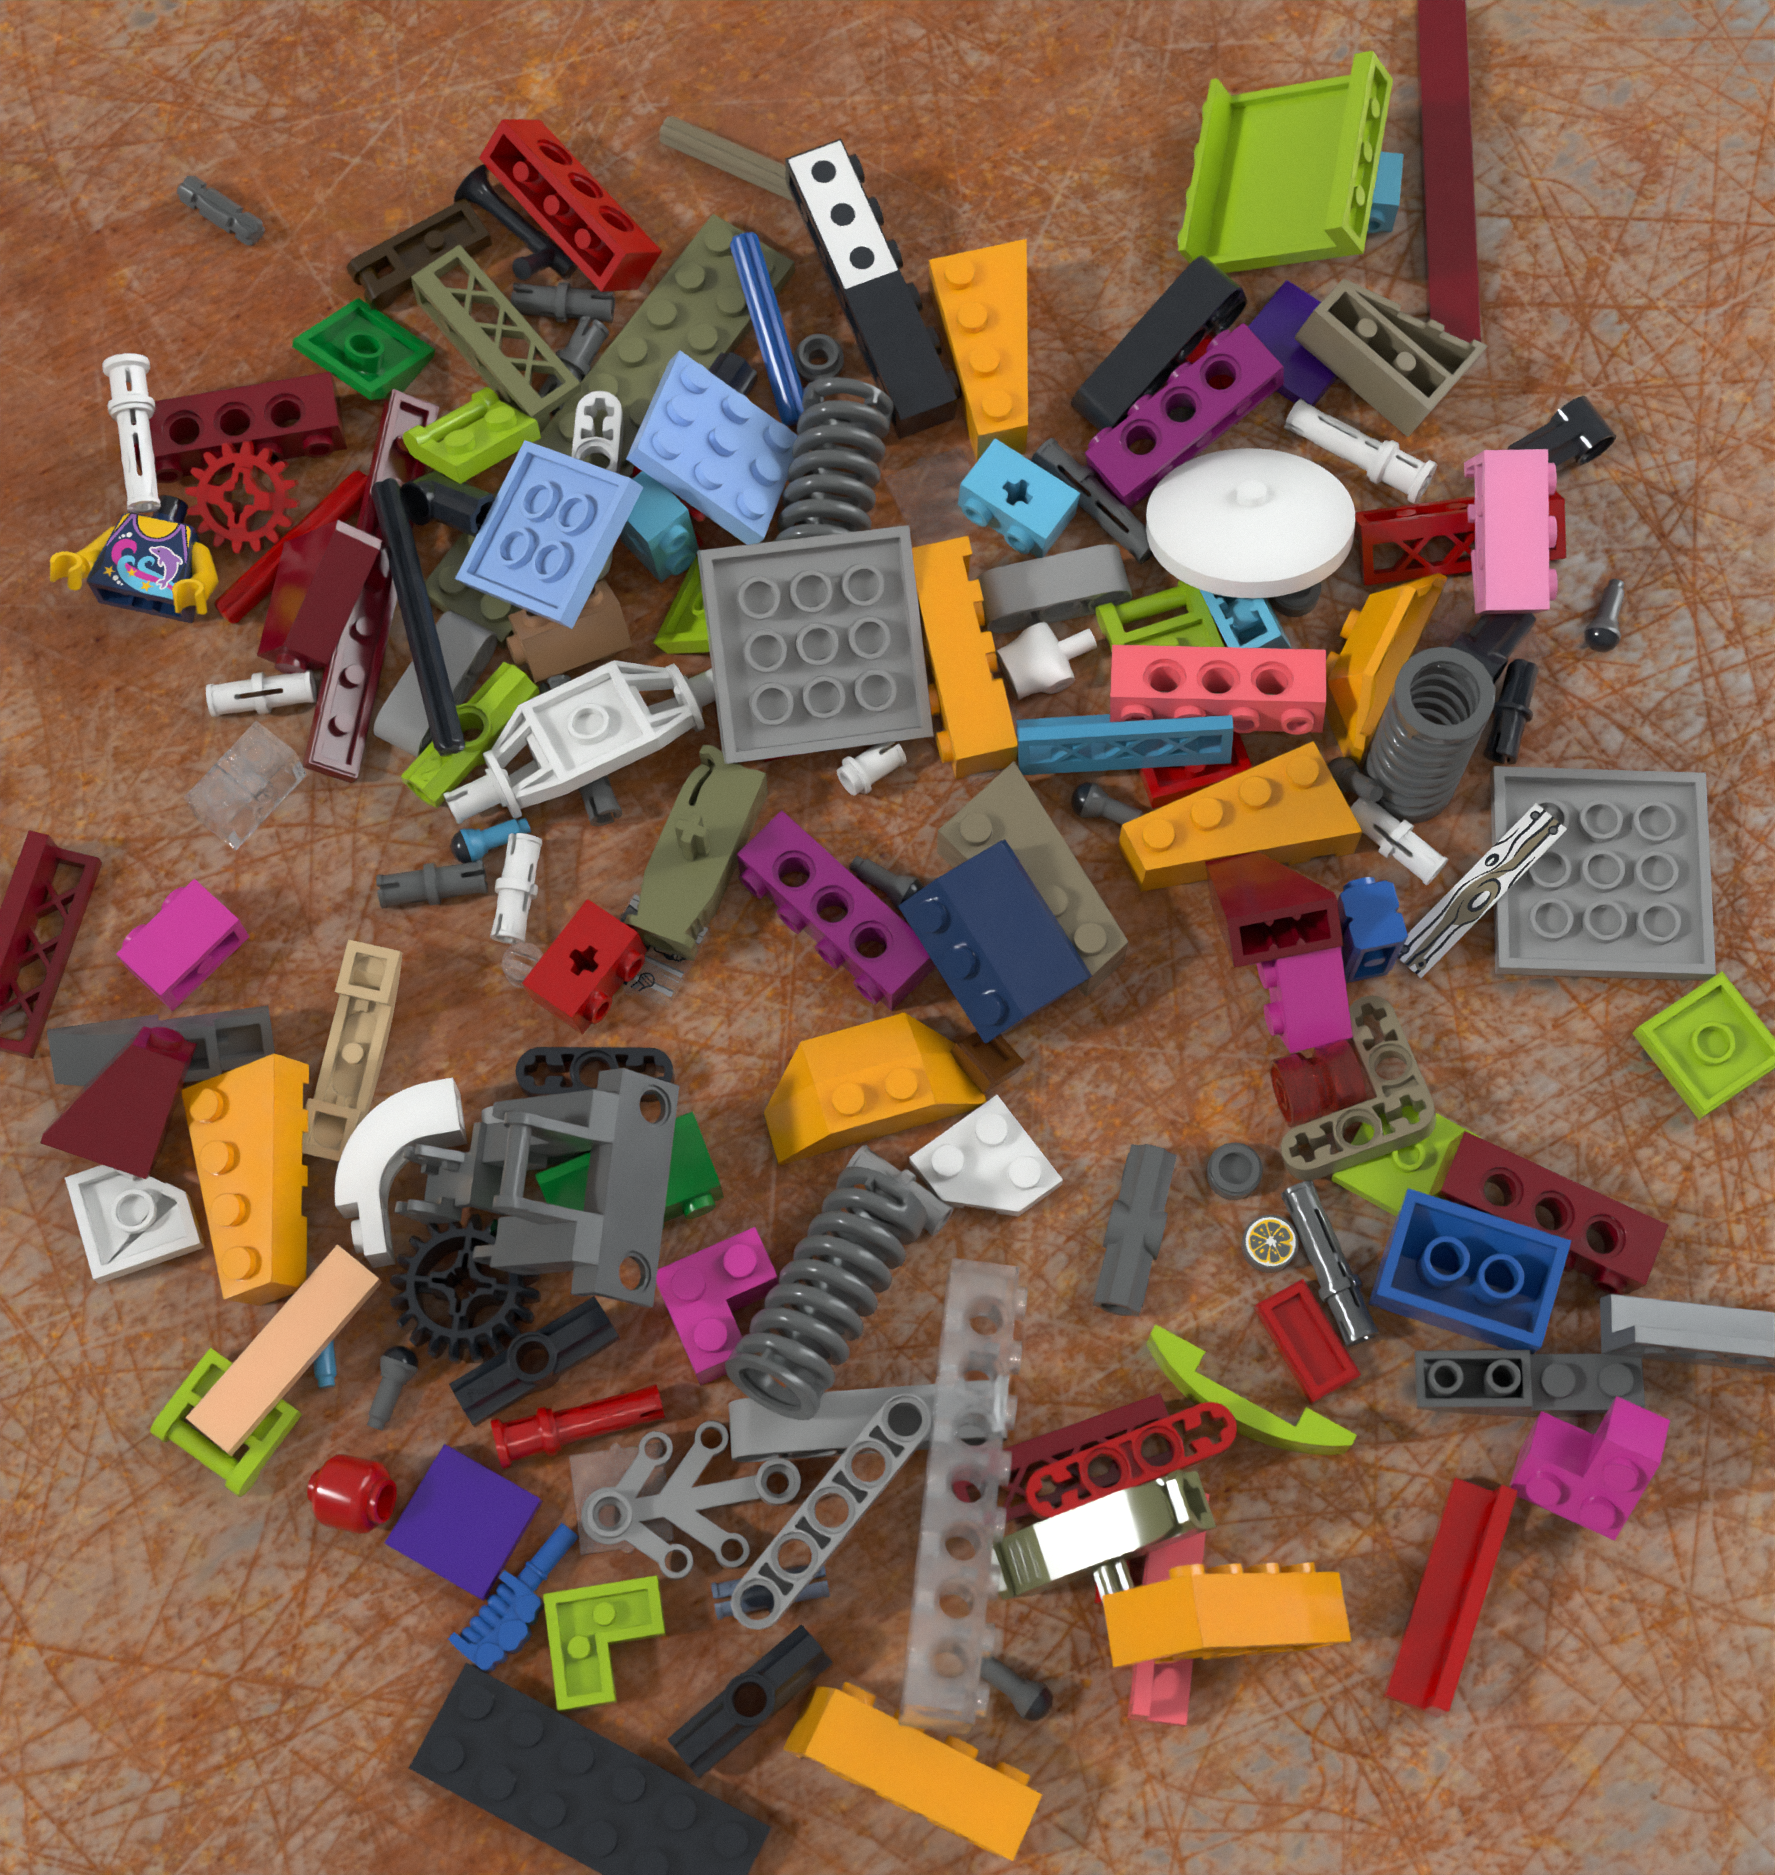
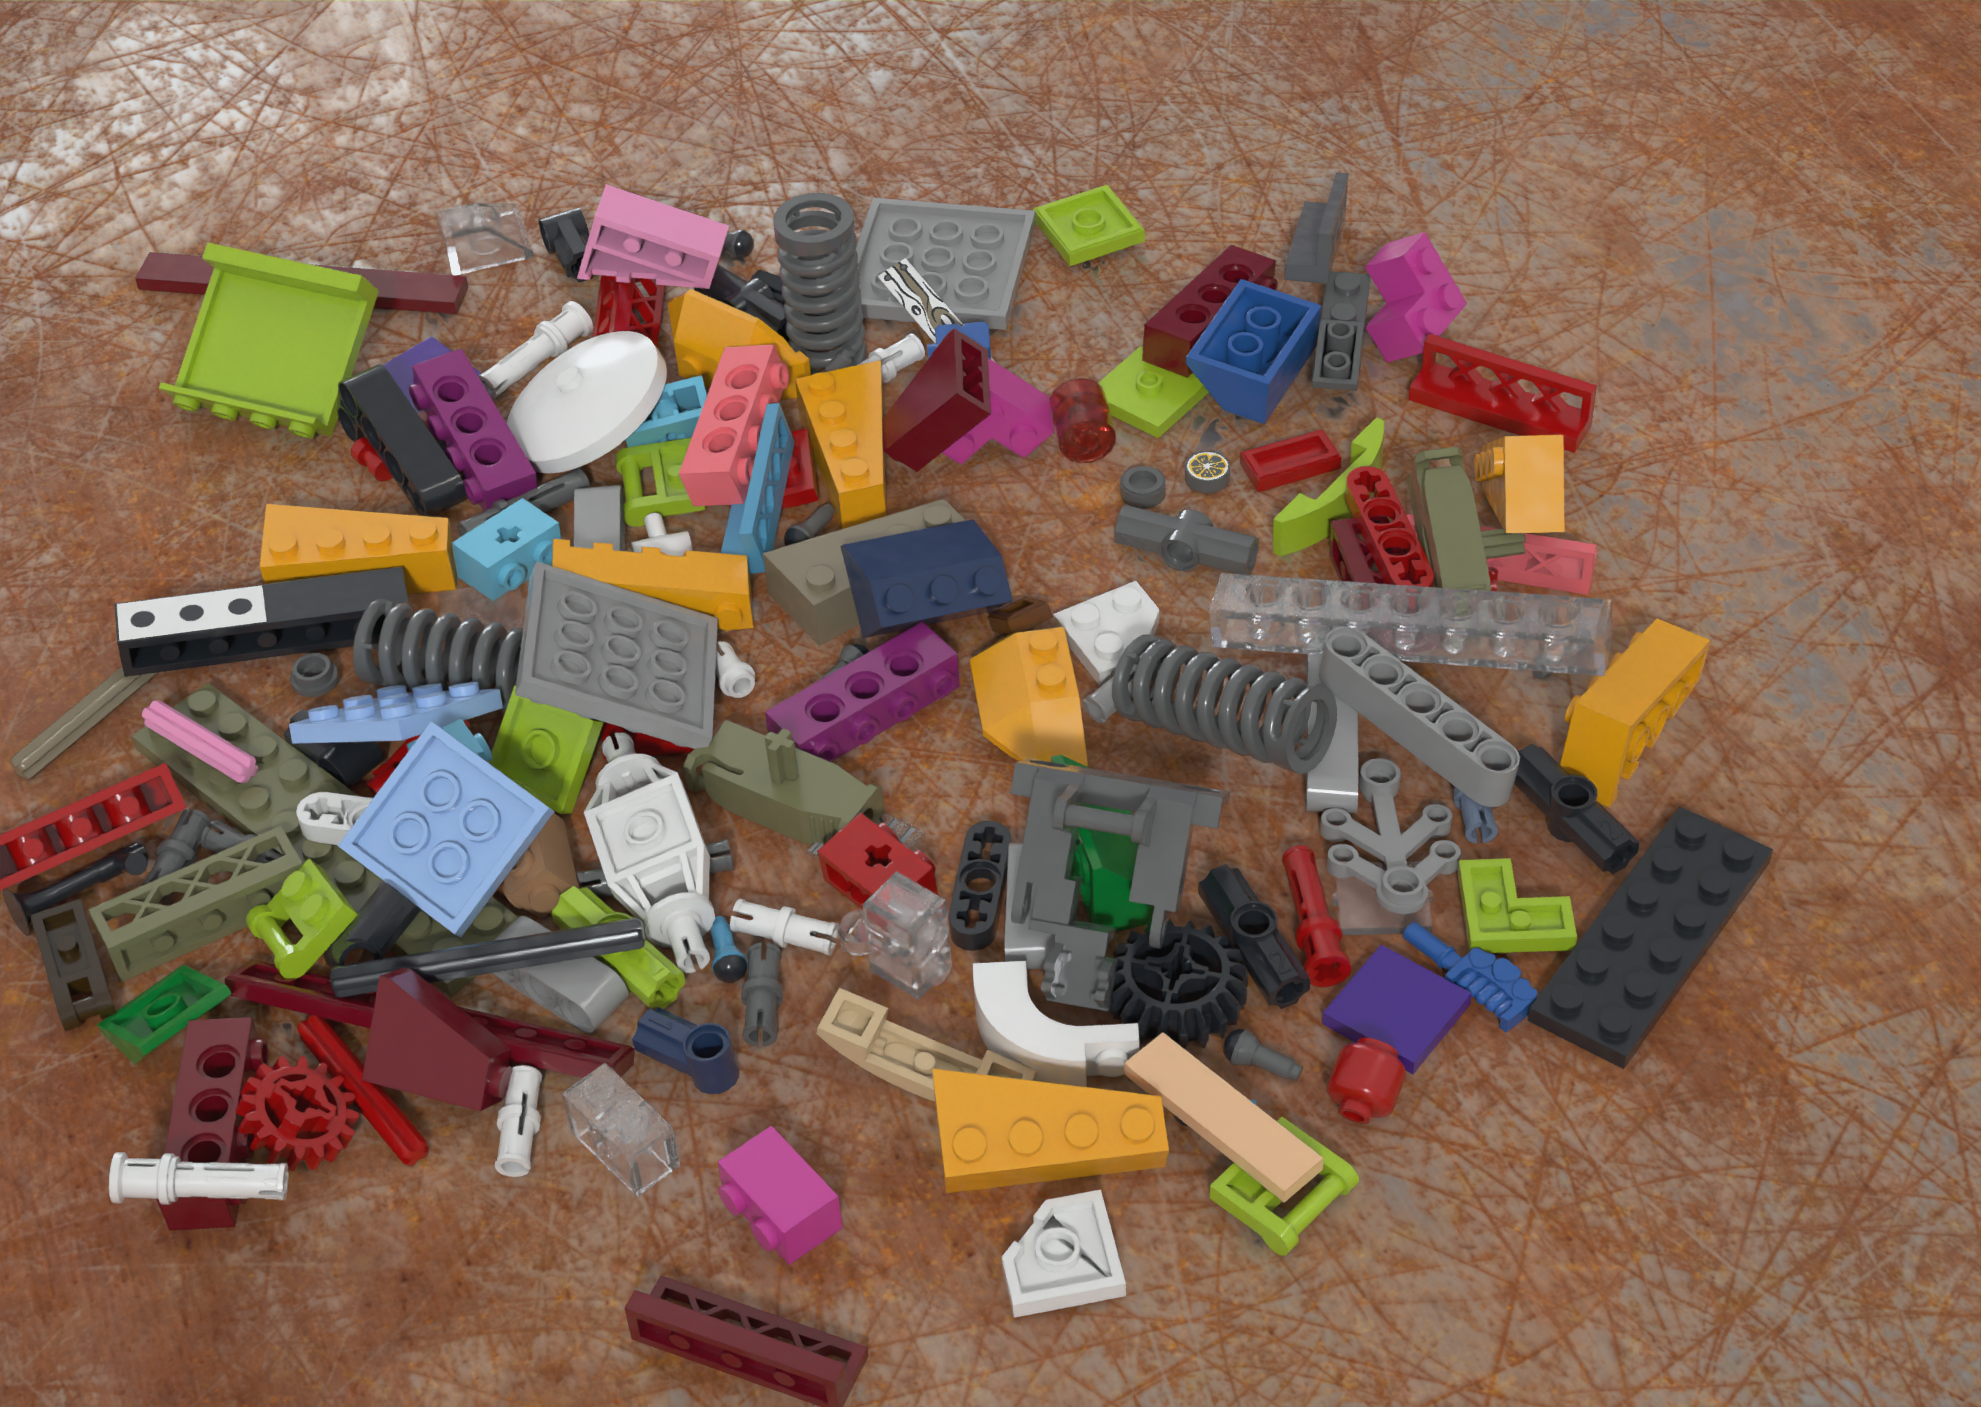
camera: 80 degrees left, 25 degrees down
dark red slope [40,1026,197,1180] -> none
dark grey slope [47,1005,275,1086] -> none
torso [50,495,219,624] -> none
dark pink brick [656,1227,779,1386] -> none
blue axle [730,232,804,426] -> none
dark grey pin [1280,1180,1379,1347] -> none
dark tan beam [1281,995,1437,1181] -> none
dark tan wedge [1294,278,1488,437] -> none
none -> bright pink axle [142,700,258,783]
none -> clear slope [436,203,534,275]
none -> dark blue piece [632,1008,740,1094]
none -> clear brick [863,871,952,1000]

